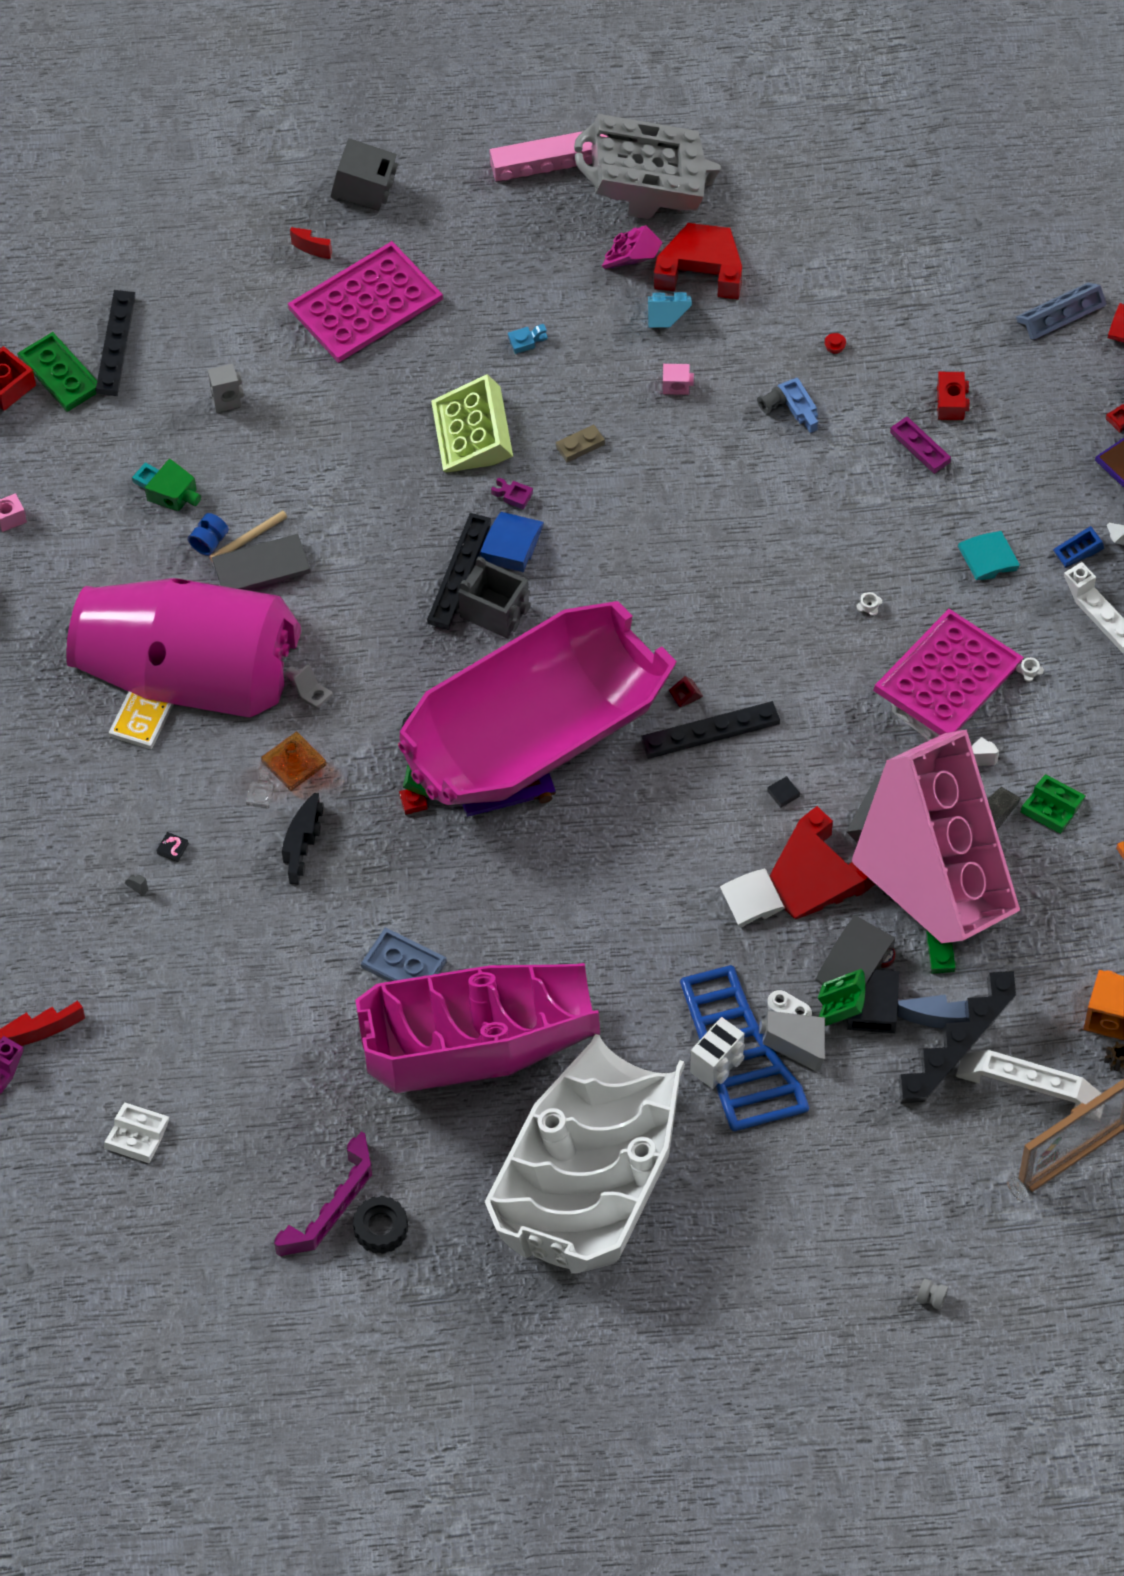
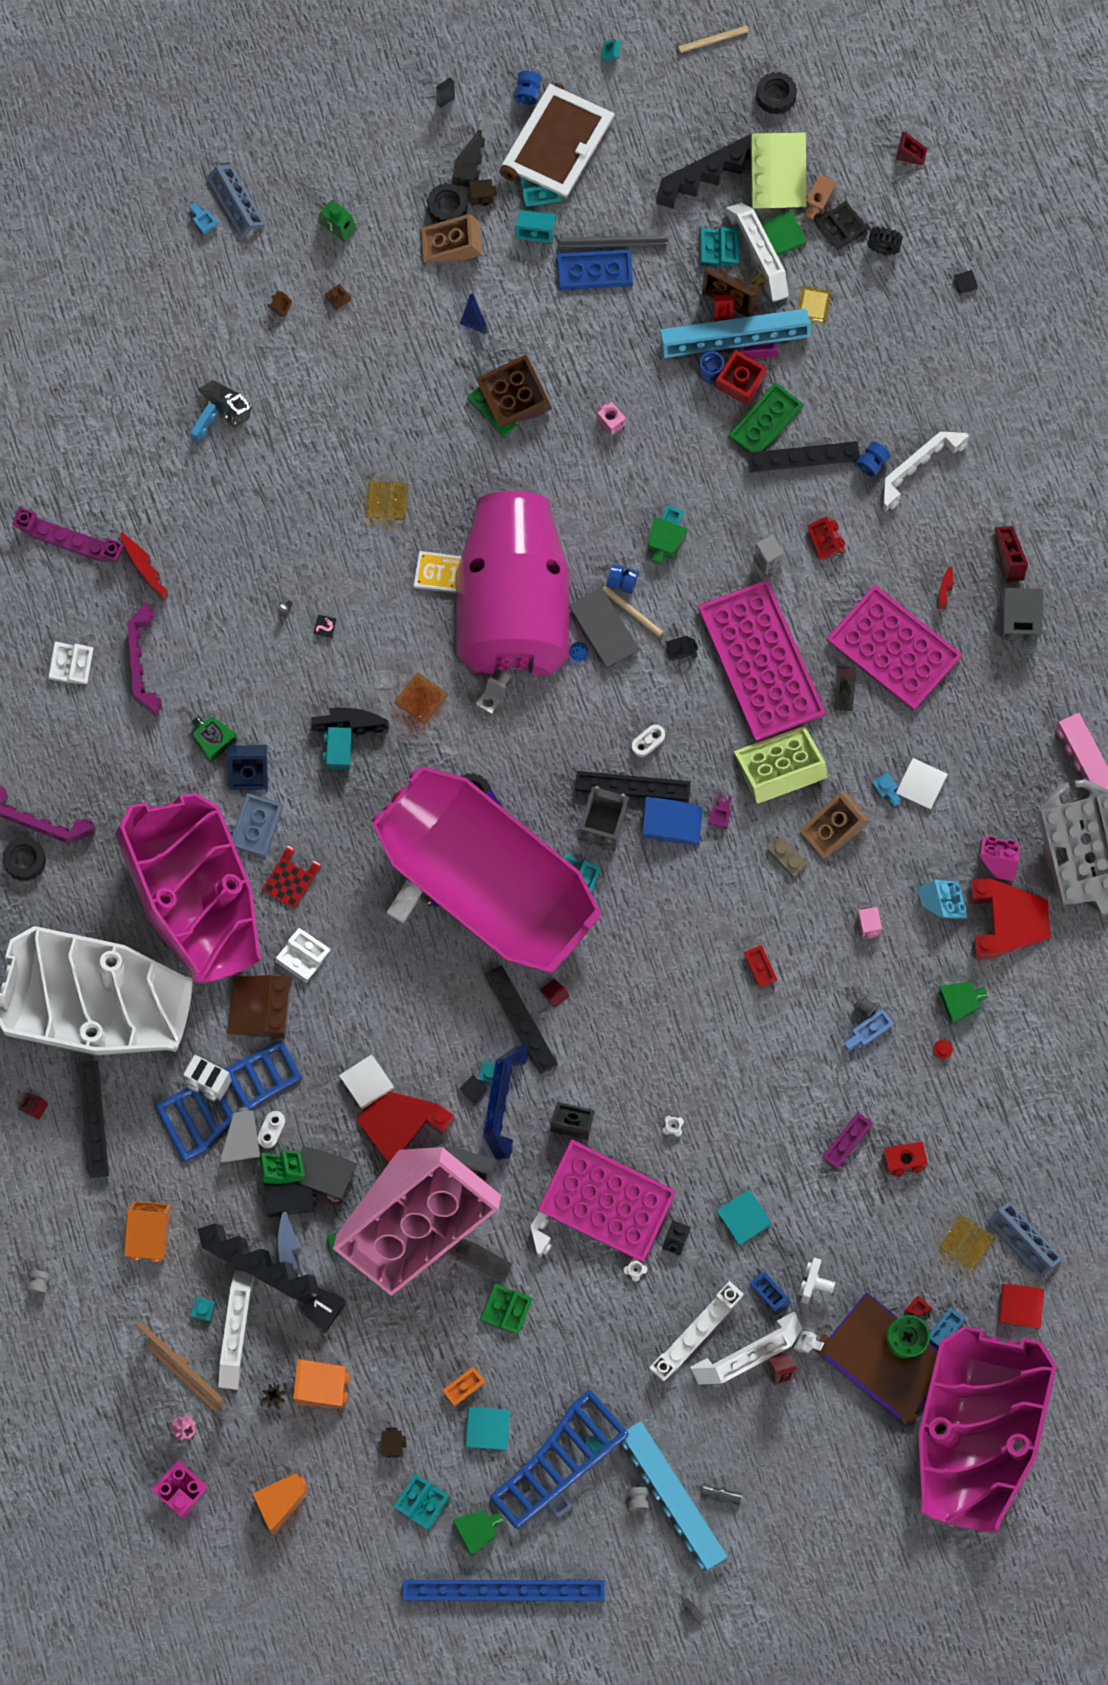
camera: 75 degrees right, 15 degrees up
none -> dark red slope [18,1092,48,1120]
none -> black plate [78,1060,109,1178]
none -> orange slope [124,1201,172,1262]
none -> magenta slope [127,603,162,716]
none -> green torso [191,716,238,763]
none -> teal plate [191,1297,216,1322]
none -> reddish brown slope [227,975,291,1039]
none -> dark blue slope [228,745,268,790]
none -> red flag [262,846,321,909]
none -> white slope [275,928,330,983]
none -> black torso [301,1287,346,1334]
none -> teal brick [323,727,352,770]
none -> clear yellow slope [366,480,408,520]
none -> white plate [387,881,423,924]
none -> teal plate [478,1061,502,1086]
none -> clear blue slope [483,1044,529,1160]
none -> pearl dark grey slope [550,1102,595,1140]
none -> clear blue tile [569,642,588,662]
none -> white plate [632,725,665,757]
none -> black bracket [662,1220,691,1255]
none -> black bracket [666,636,698,661]
none -> dark pink plate [698,580,826,742]
none -> red plate [744,945,777,988]
none -> white plate [798,1258,835,1304]
none -> medium nougat slope [800,792,871,859]
none -> red bracket [807,516,846,560]
none -> clear smoke slope [834,666,856,711]
none -> blue wheel [856,441,891,477]
none -> white slope [883,432,969,512]
none -> white slope [896,758,948,809]
none -> green torso [939,982,988,1025]
none -> clear yellow slope [939,1215,995,1271]
none -> dark red slope [994,526,1028,582]

